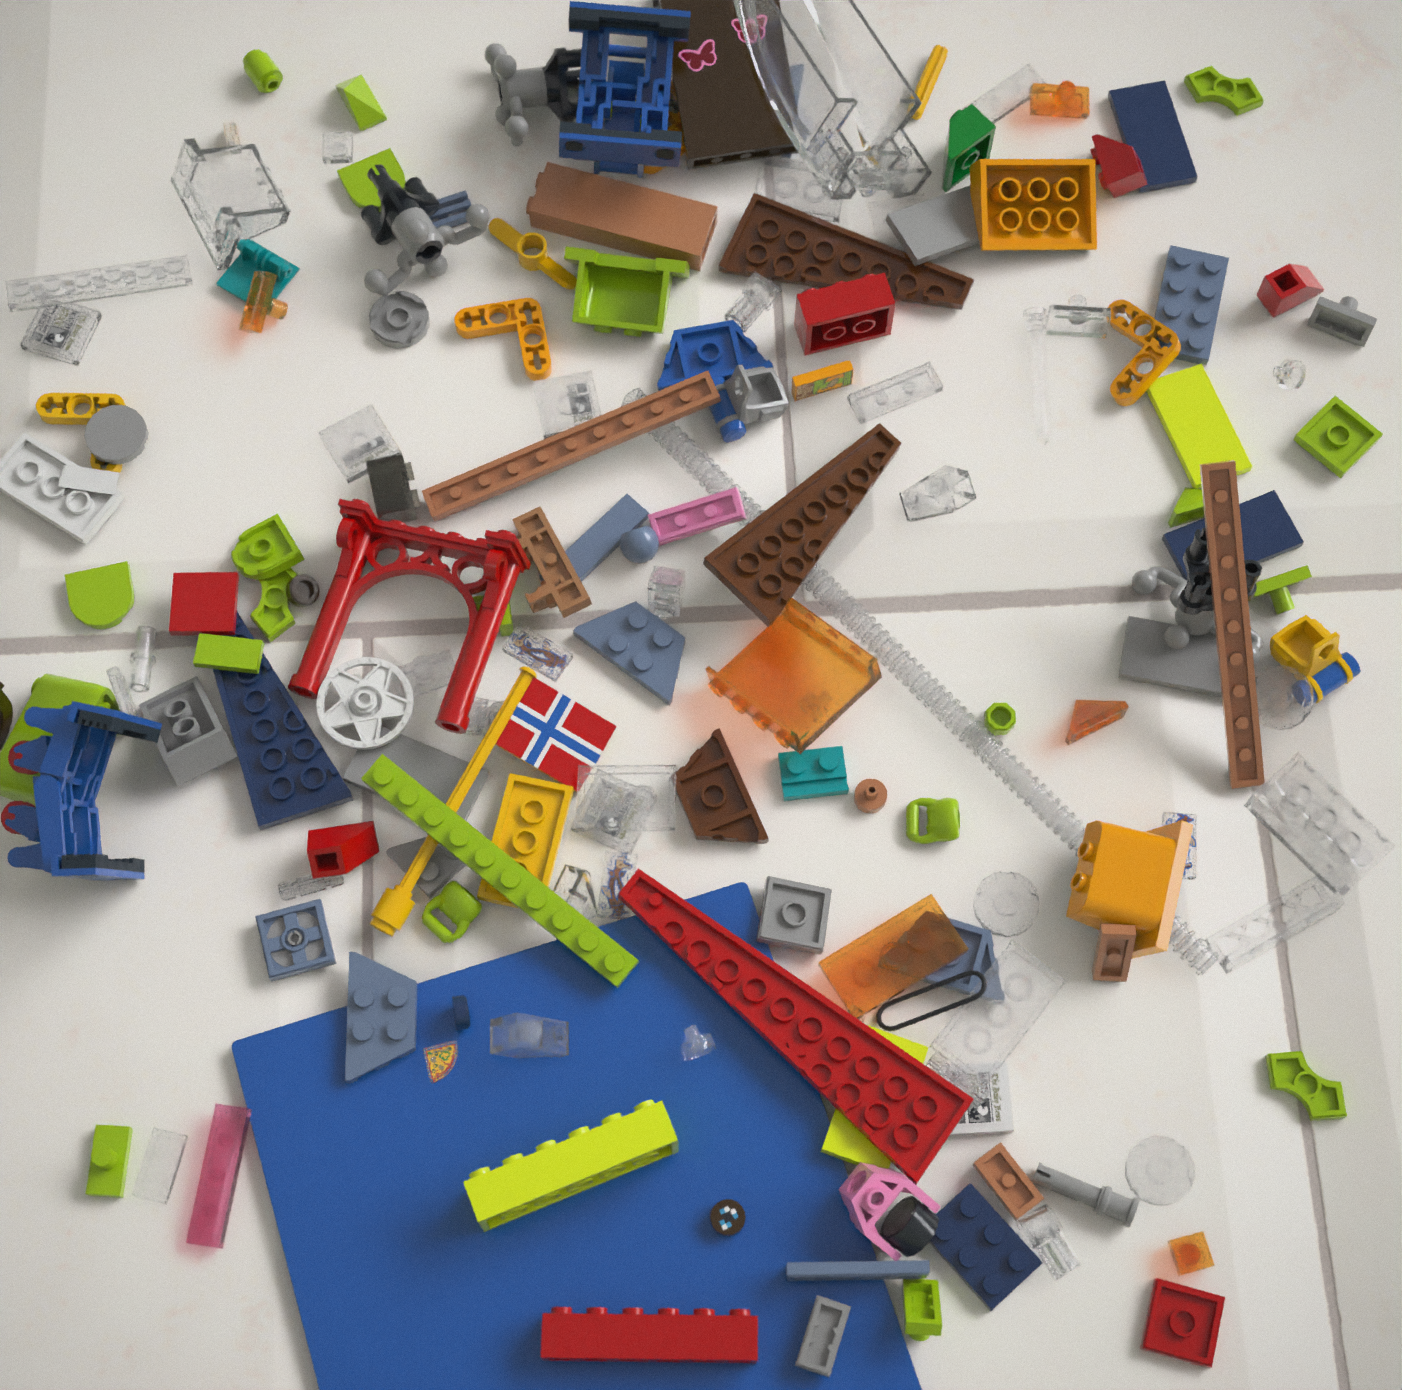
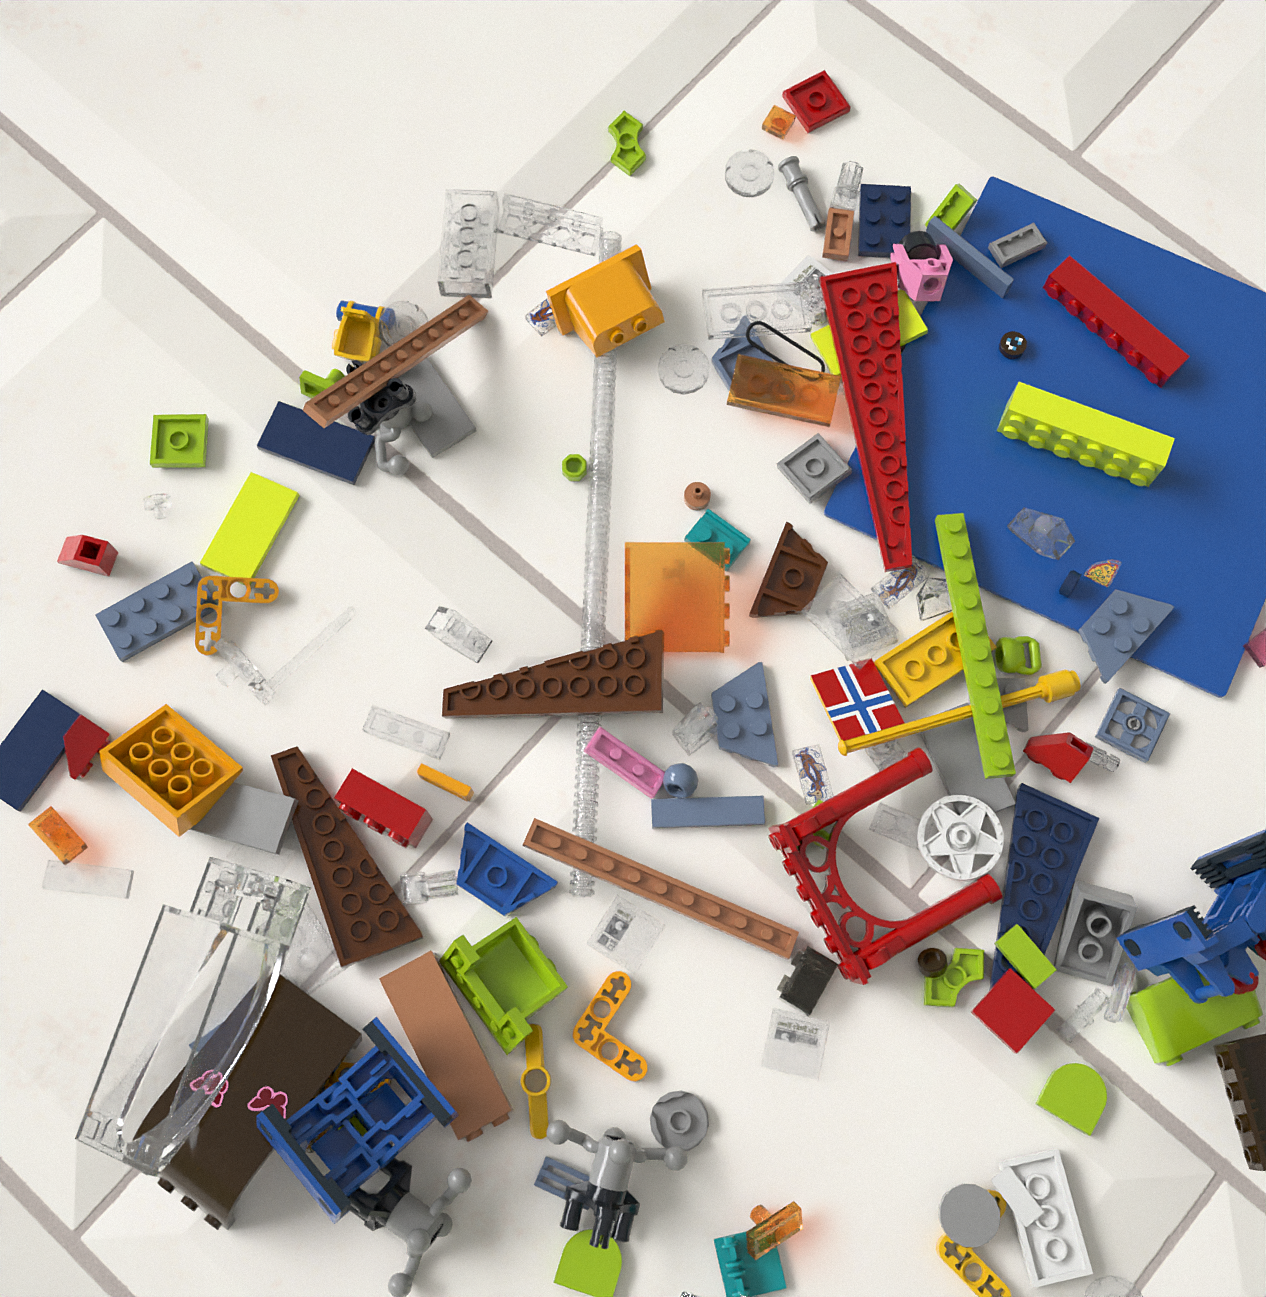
camera: 135 degrees left, 5 degrees up
lime tile [231,513,305,580] -> none
medium nougat hinge [512,506,592,618] -> none
clear tile [679,1025,716,1060] -> none
light grey piece [709,364,789,443] -> none
yellow axle [906,45,948,120] -> none
lime piece [906,798,960,844] -> none
green slope [942,104,996,192] -> none
clear orange slope [1065,700,1129,745] -> none
nougat plate [1092,924,1136,982] -> none
lime slope [1168,487,1205,528] -> none
light grey tile [1307,296,1377,347] -> none

